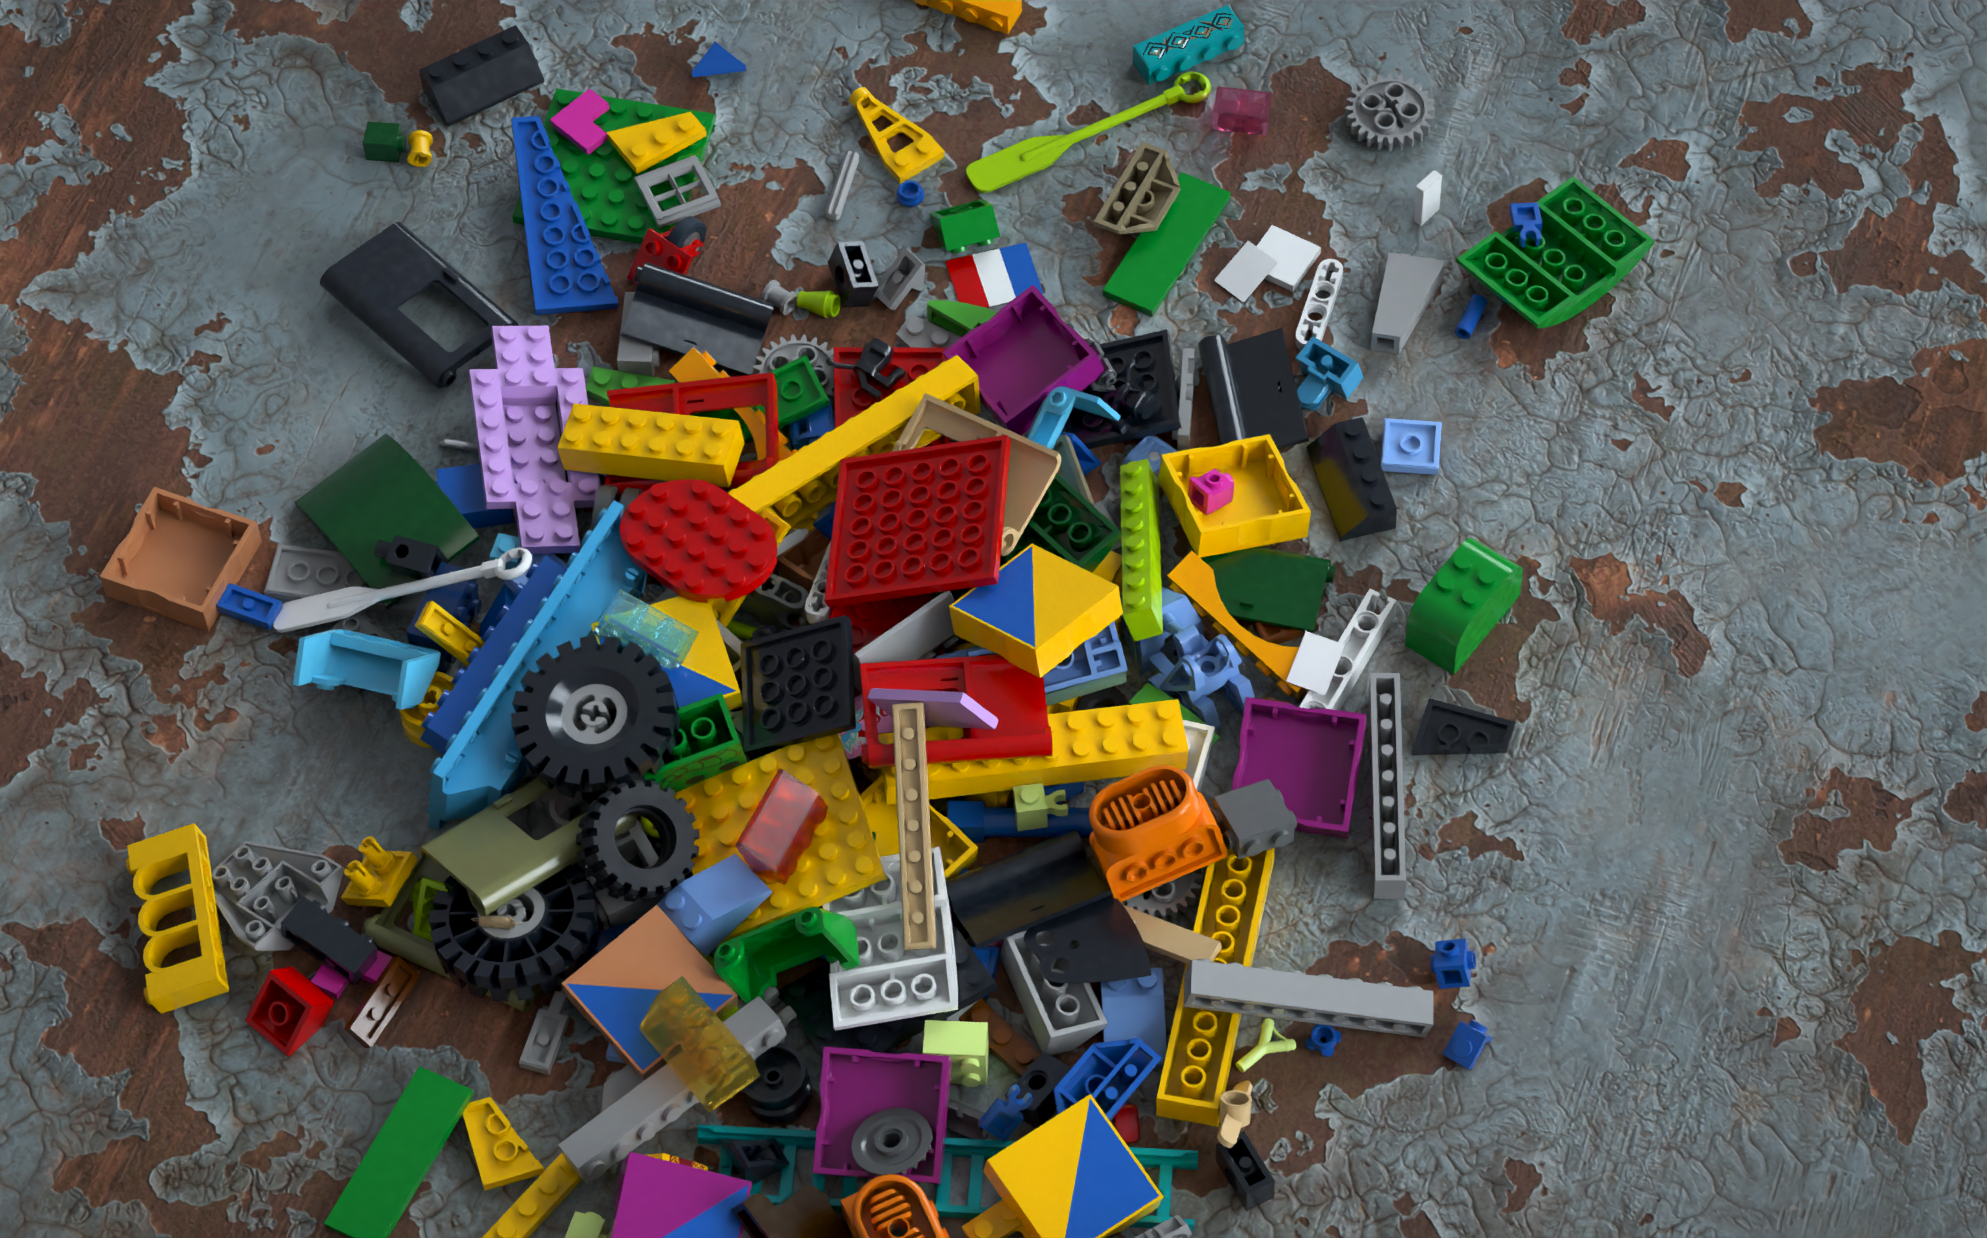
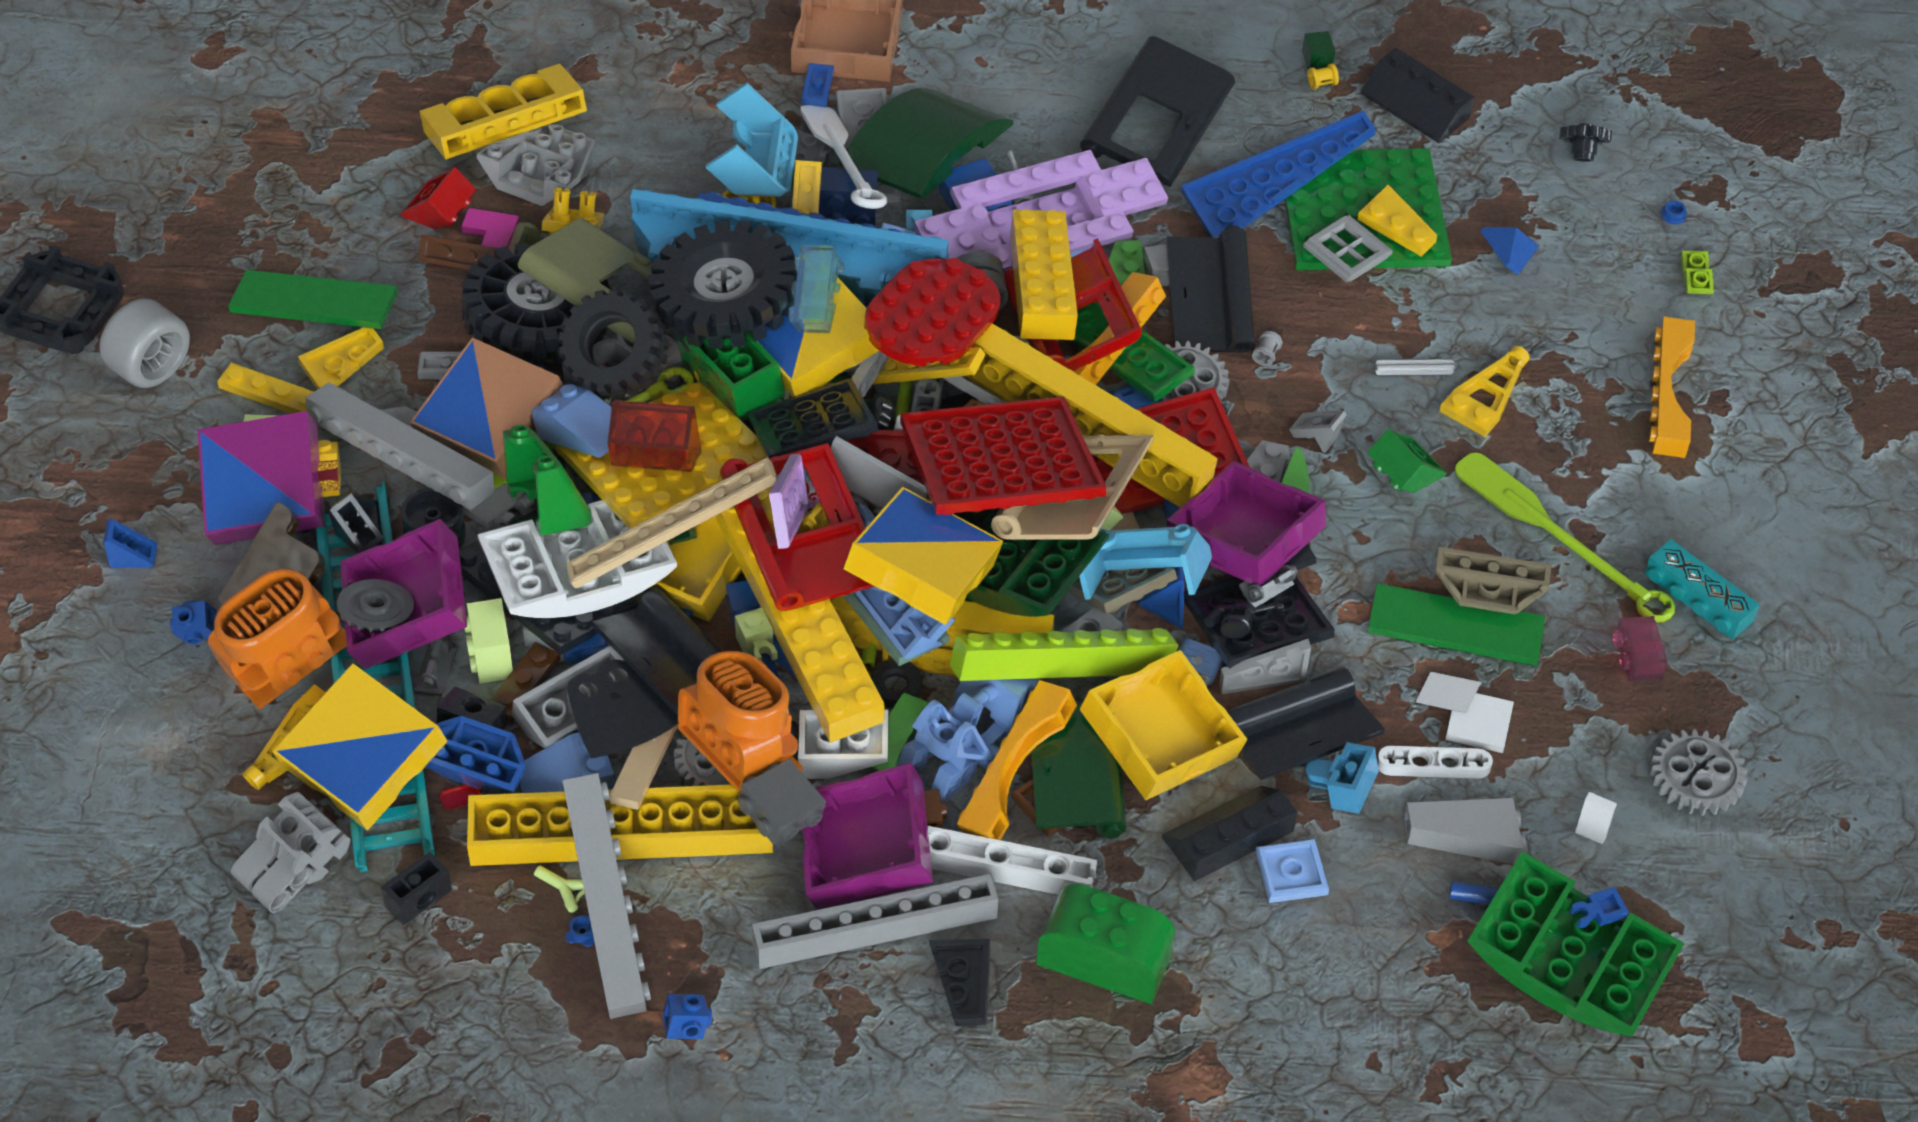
camera: 70 degrees right, 5 degrees down
black brick [280,896,377,986] -> none
black torso [374,535,448,580] -> none
tan piece [471,915,521,929] -> none
dark pink tile [550,88,609,155] -> none
red plate [627,216,707,285] -> none
clear yellow slope [639,976,760,1113] -> none
lime cone [797,291,841,319] -> none
black piece [826,338,906,399] -> none
black brick [828,241,879,308] -> none
blue plate [896,180,924,207] -> none
sticker [945,242,1044,308] -> none
blue plate [979,1084,1033,1142] -> none
dark pink brick [1188,469,1234,515] -> none
tan piece [1217,1080,1253,1148] -> none
white sticker [1286,631,1345,695] -> none
blue bracket [1442,1019,1493,1069] -> none

